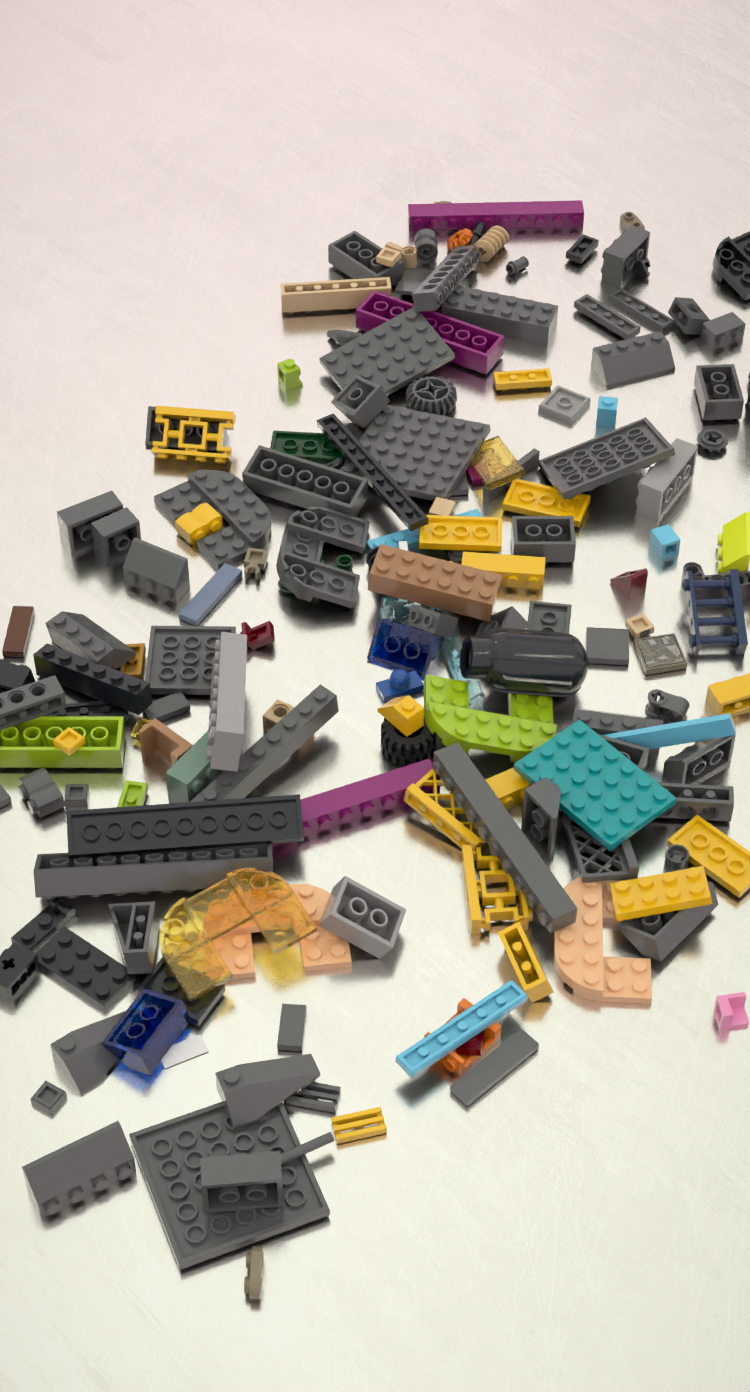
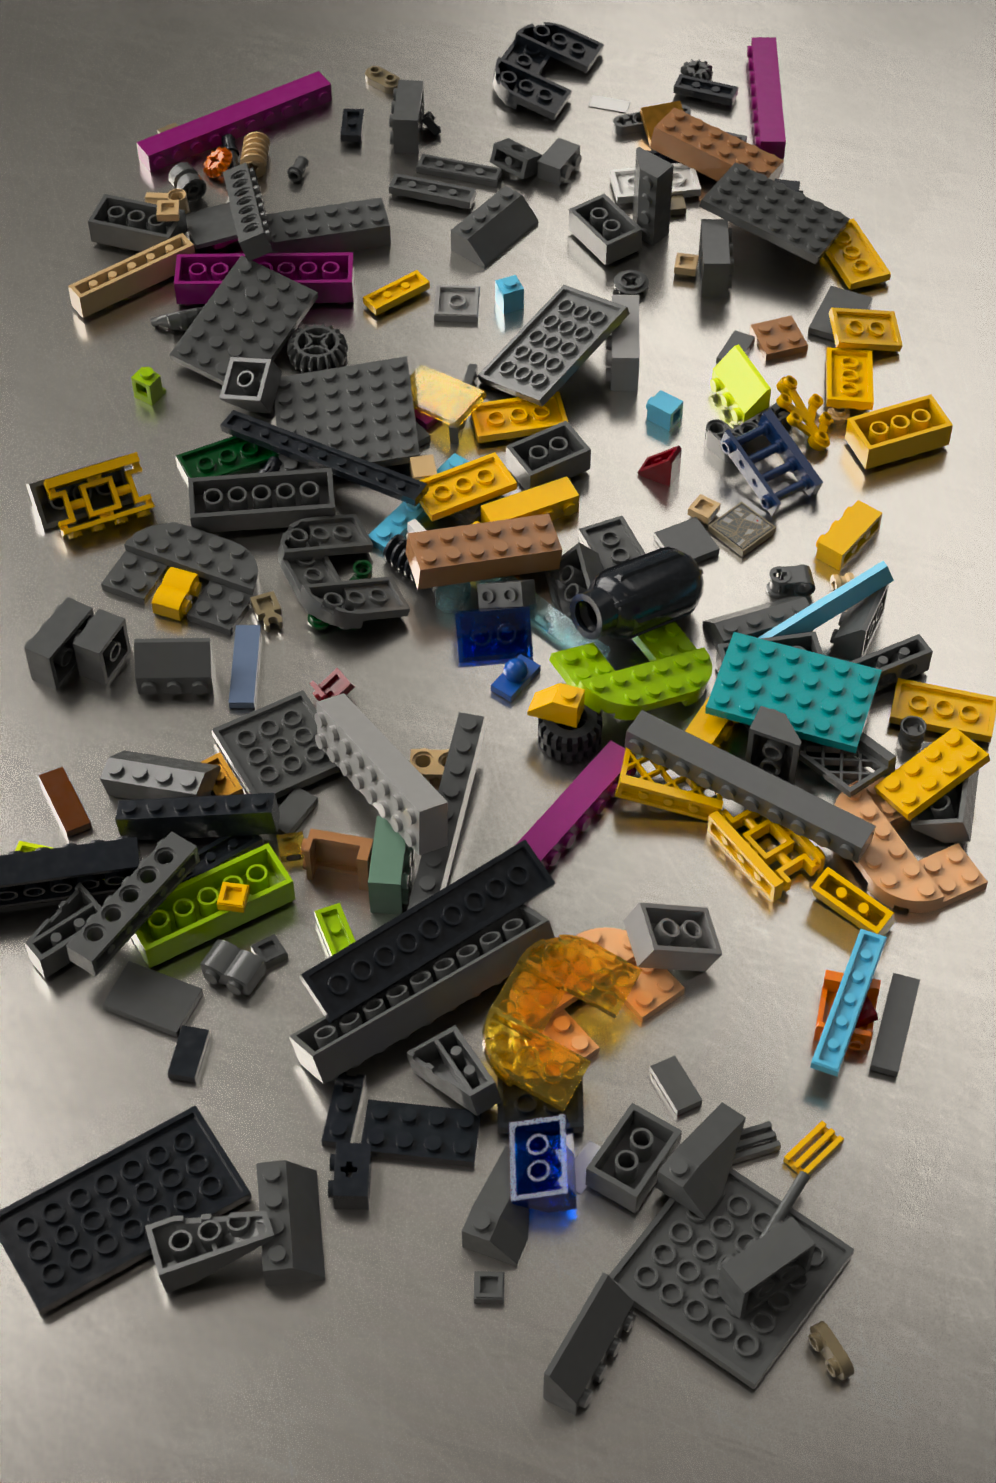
camera: 30 degrees left, 5 degrees up
none -> dark grey brick [585,1103,682,1213]

